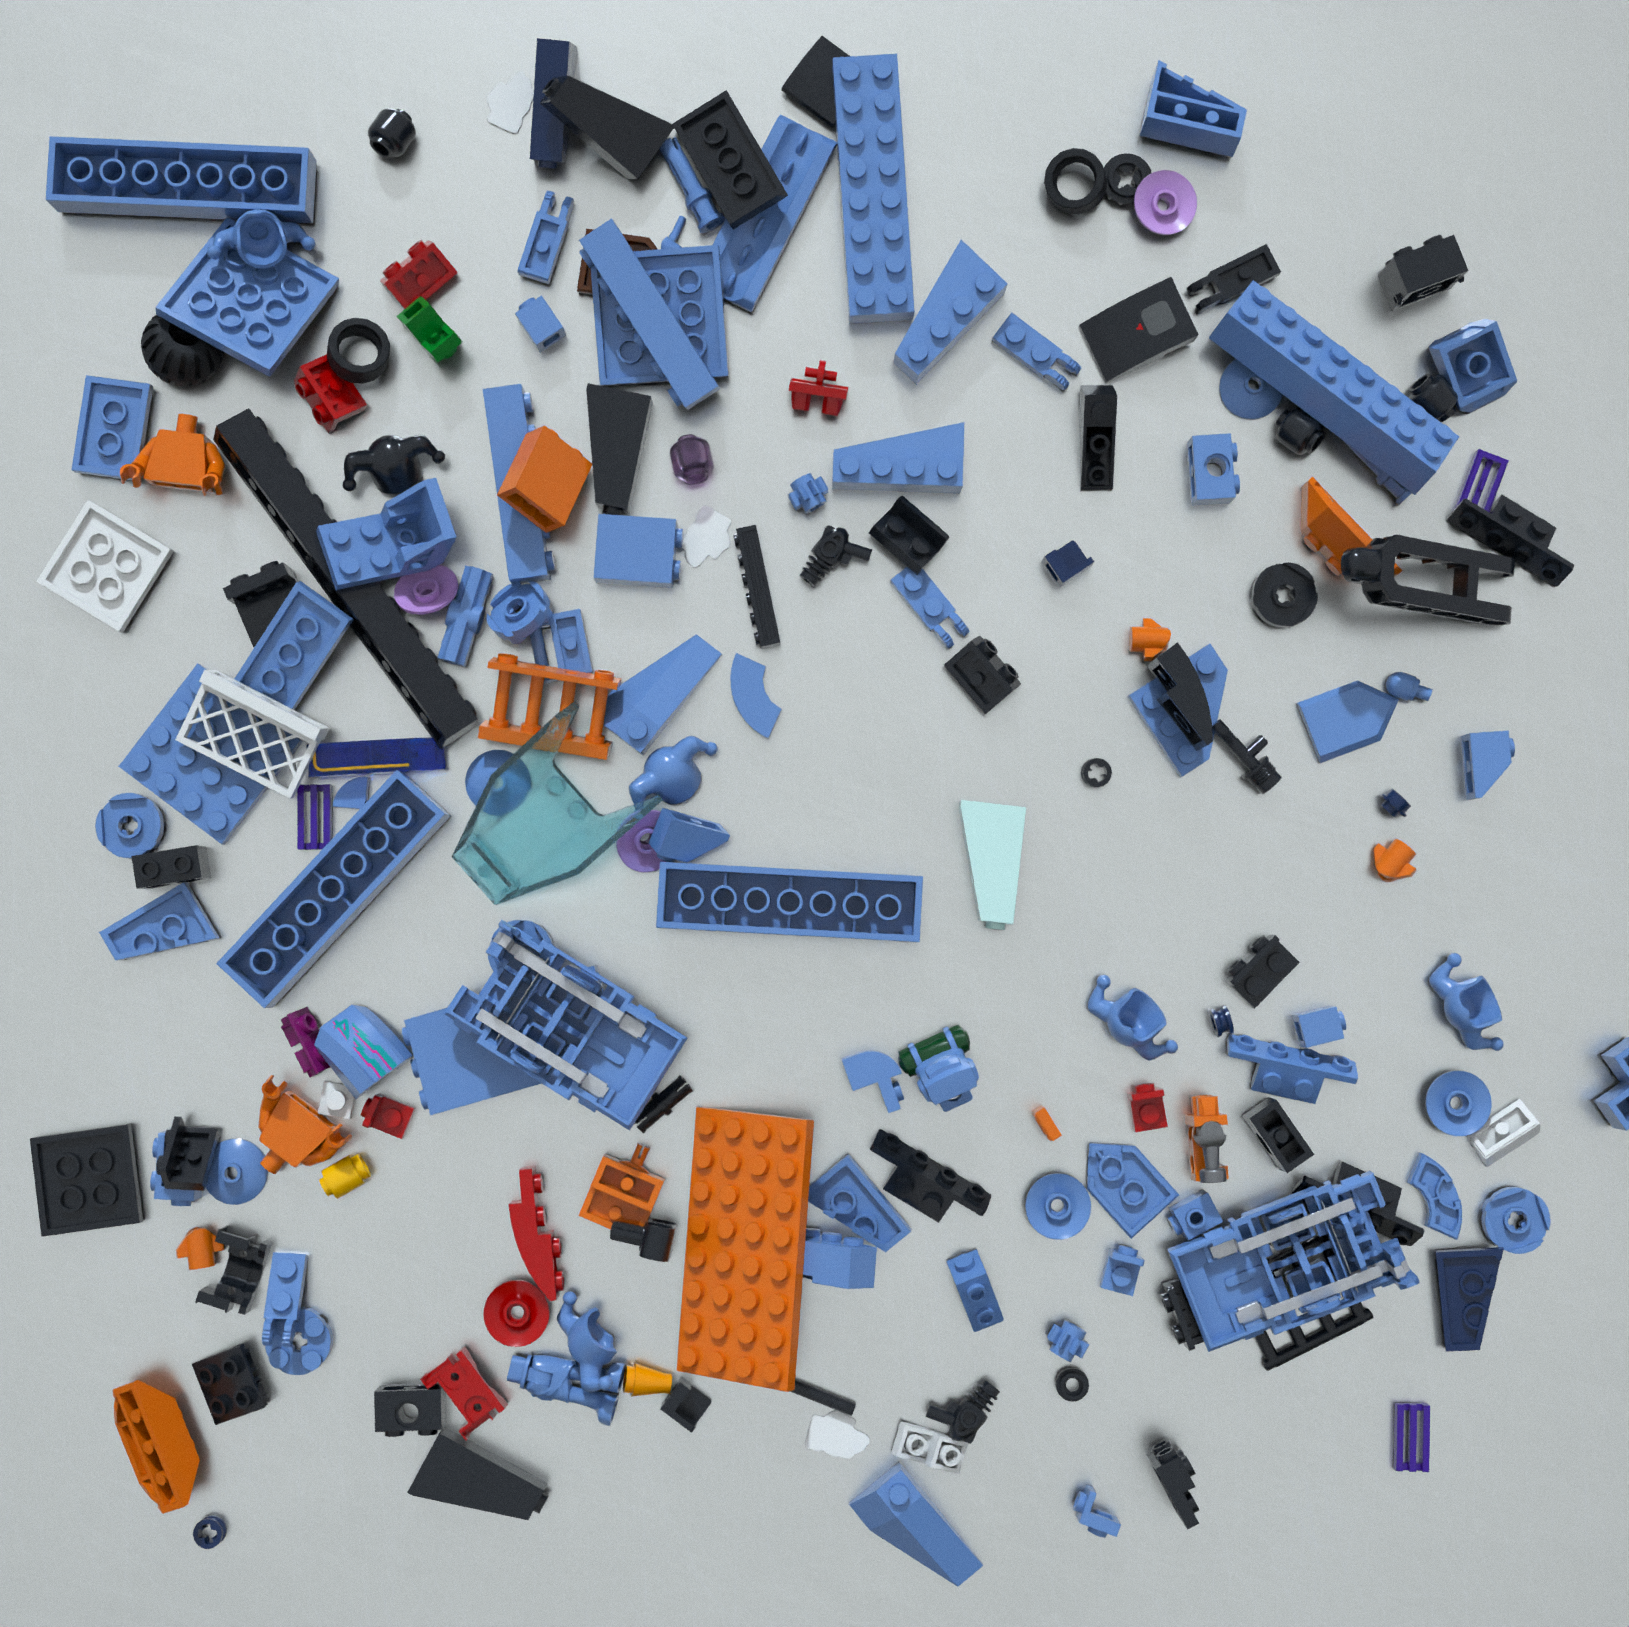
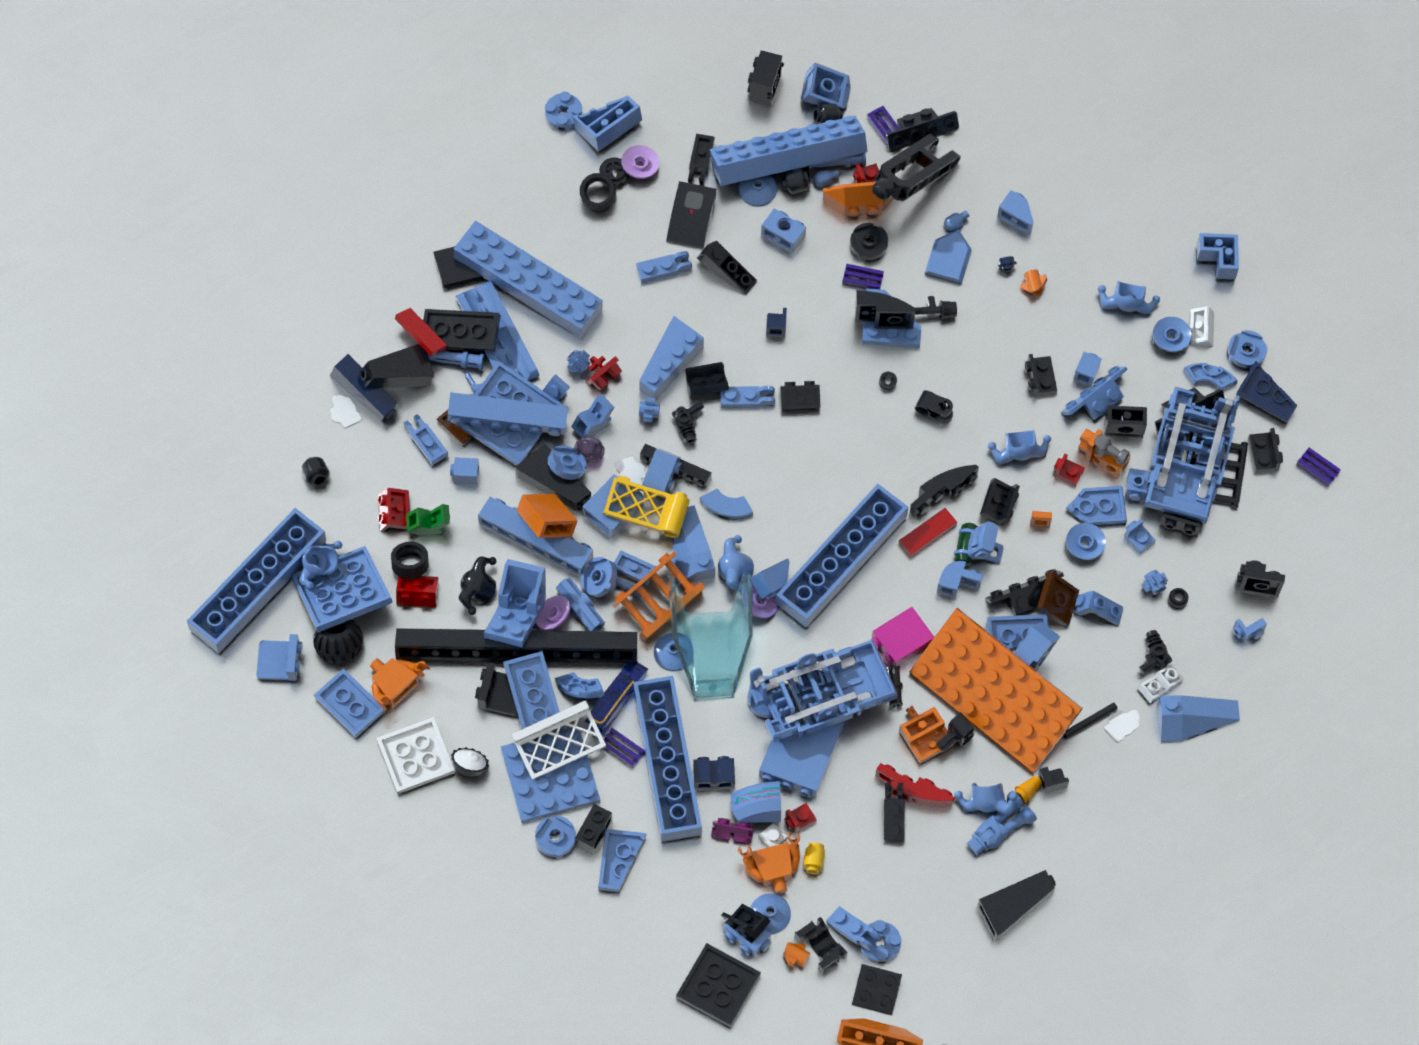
camera: 50 degrees left, 20 degrees down
medium blue tile [332,777,370,809] -> none
black brick [374,1384,447,1437] -> none
red piece [420,1346,508,1441] -> none
red dish [483,1280,550,1347] -> none
medium blue wedge [893,240,1008,385] -> none
light aqua slope [959,800,1026,930] -> none
orange piece [1129,618,1171,661] -> none
dark blue bush [1209,1005,1234,1037] -> none
none -> medium blue bracket [256,634,303,681]
none -> red tile [395,308,447,357]
none -> white piece [451,747,489,777]
none -> medium blue bracket [543,374,570,401]
none -> medium blue plate [545,91,582,129]
none -> medium blue tile [548,445,587,480]
none -> medium blue tile [555,672,605,698]
none -> medium blue gear [566,349,590,373]
none -> medium blue brick [571,394,615,440]
none -> yellow piece [603,475,690,538]
none -> medium blue brick [642,449,682,493]
none -> dark blue brick [693,756,735,789]
none -> medium blue cylinder [813,170,840,187]
none -> dark purple tile [842,263,884,289]
none -> red bracket [853,163,879,183]
none -> dark pink brick [871,607,934,669]
none -> black hinge [884,782,905,840]
none -> red tile [898,508,957,557]
none -> black slope [910,465,979,517]
none -> black piece [915,390,953,422]
none -> black bracket [980,478,1020,524]
none -> reddish brown plate [1037,572,1080,626]
none -> black bracket [1248,428,1283,473]

